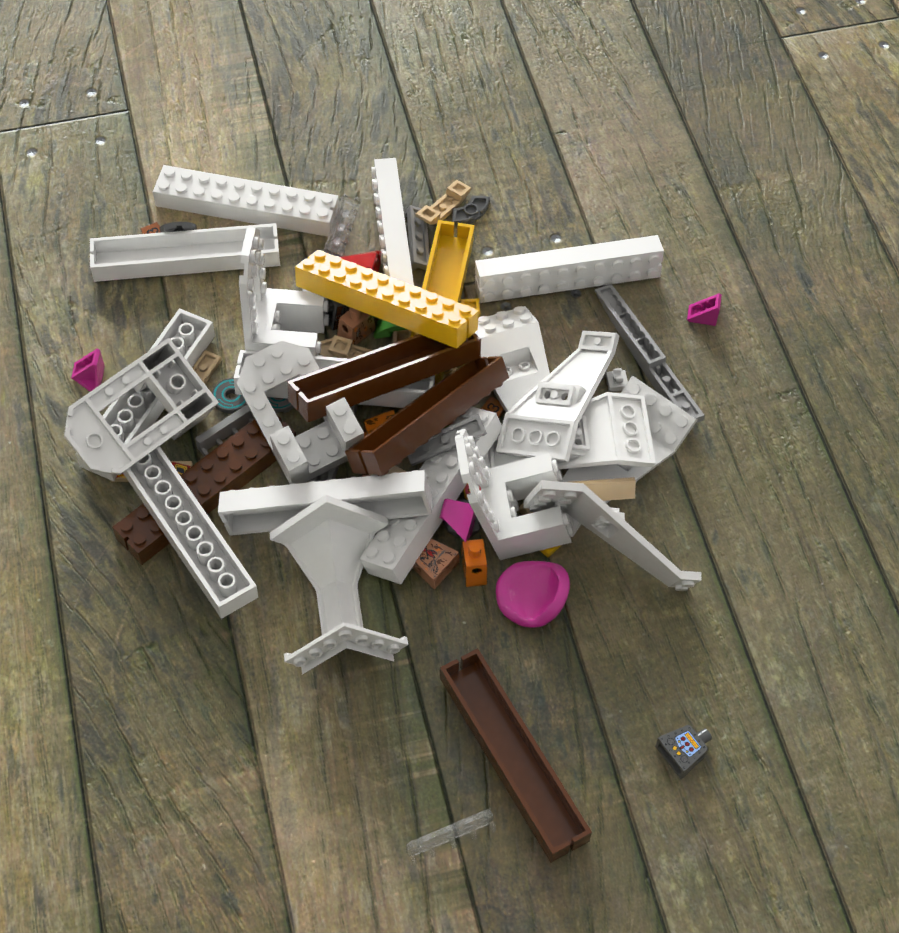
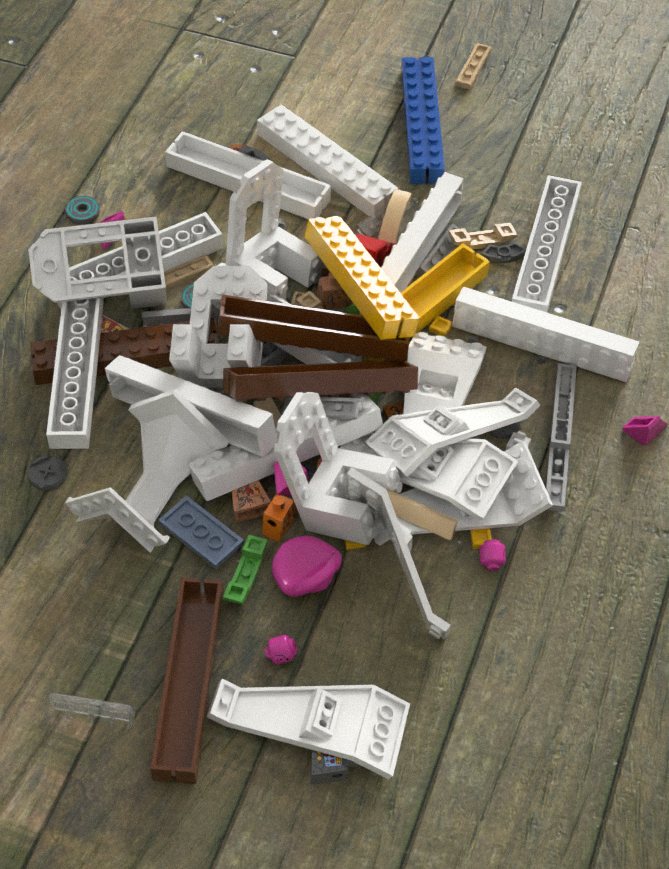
camera: 35 degrees right, 5 degrees down
none -> dark grey tile [27,455,67,491]
none -> dark grey tile [65,196,100,224]
none -> sand blue plate [158,496,244,569]
none -> white wing [207,679,410,779]
none -> bright green slope [223,535,268,605]
none -> dark pink head [265,634,297,665]
none -> tan slope [378,189,412,244]
none -> blue piece [401,57,445,184]
none -> tan tile [455,43,492,90]
none -> yellow tile [470,528,492,549]
none -> dark pink head [479,540,506,571]
none -> white brick [512,175,582,313]

